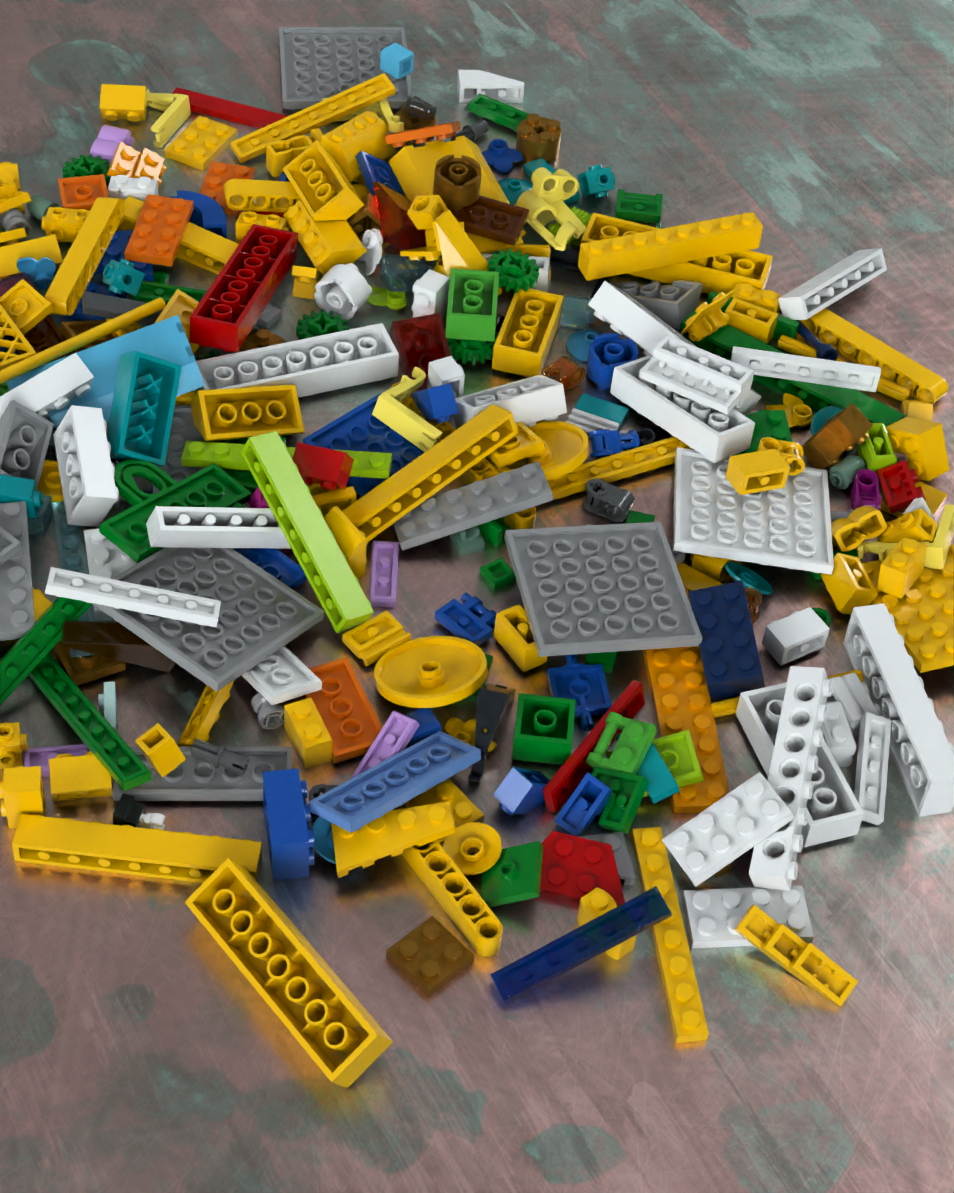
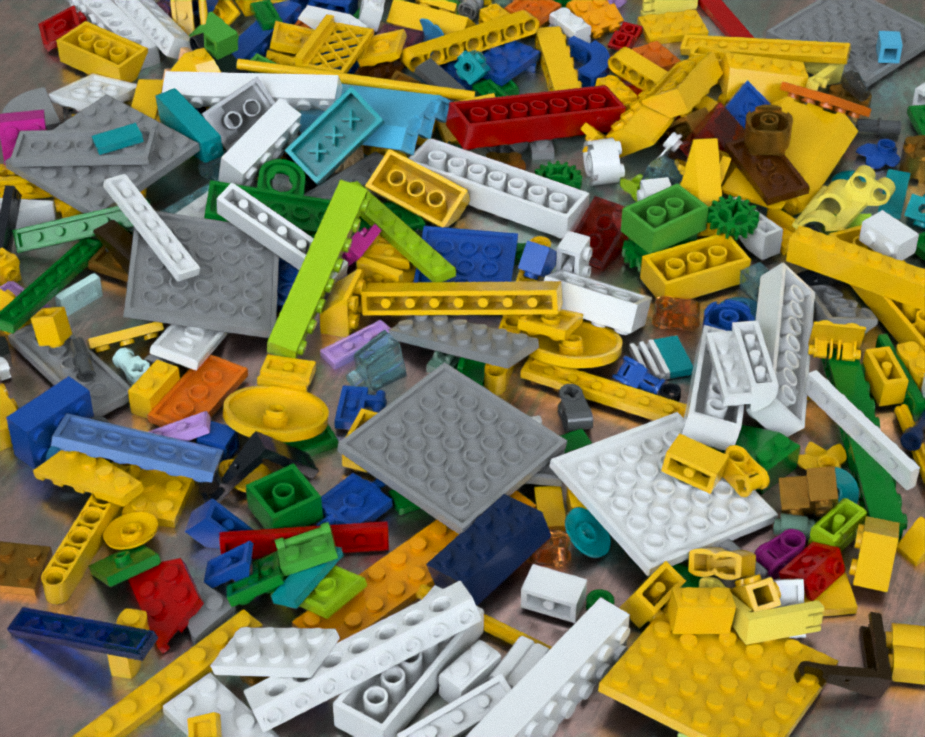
camera: 55 degrees right, 5 degrees down
orange plate [124,195,194,267] -> none
red brick [292,442,354,491] -> none
light yellow hinge [372,367,443,452] -> none
yellow brick [407,195,448,230] -> none
none -> light aqua connector [112,347,150,387]
none -> clear light blue torso [346,330,407,391]
none -> red slope [608,21,643,51]
none -> white brick [859,210,919,260]

